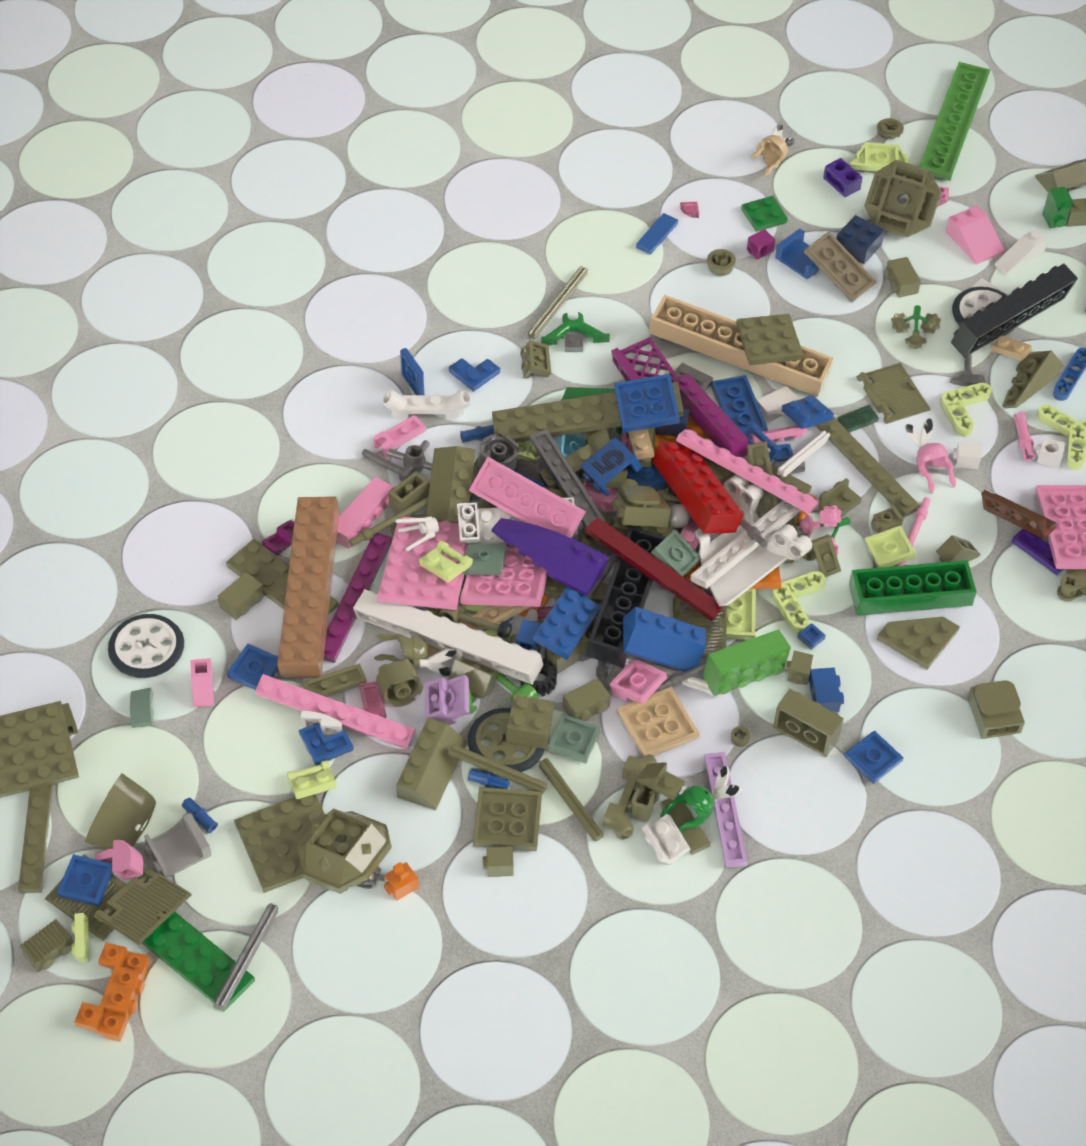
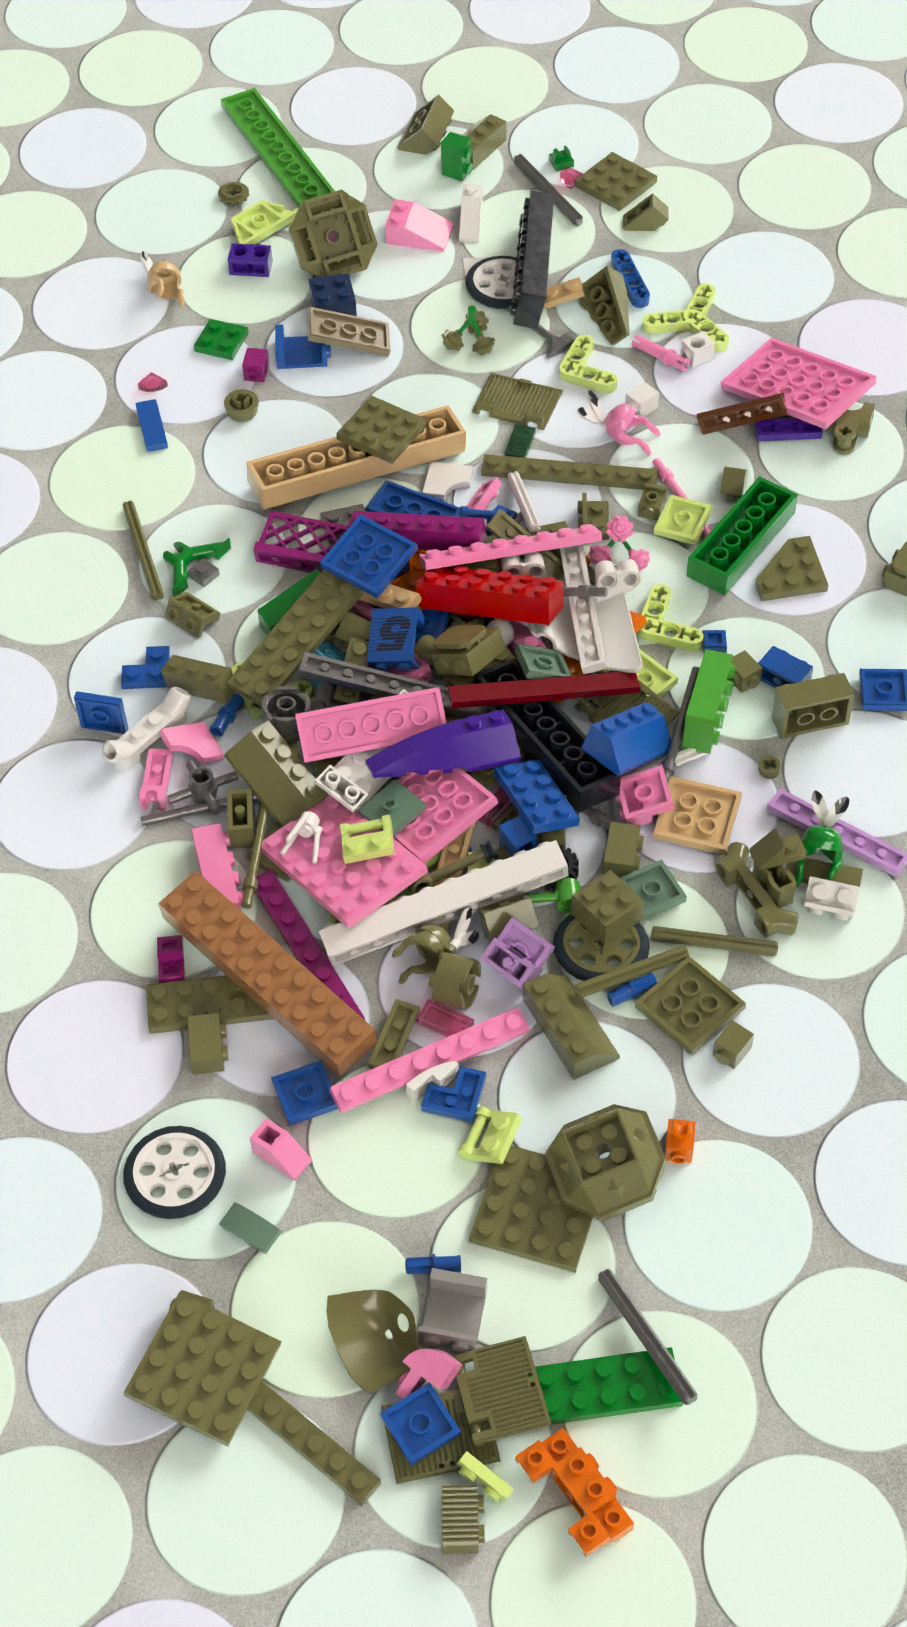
camera: 45 degrees left, 0 degrees up
blue plate [781,395,834,429] -> none
olive plate [811,534,841,577] -> none
olive brick [884,257,921,298] -> none
none -> bright pink tile [160,722,224,764]
none -> olive brick [161,655,235,704]

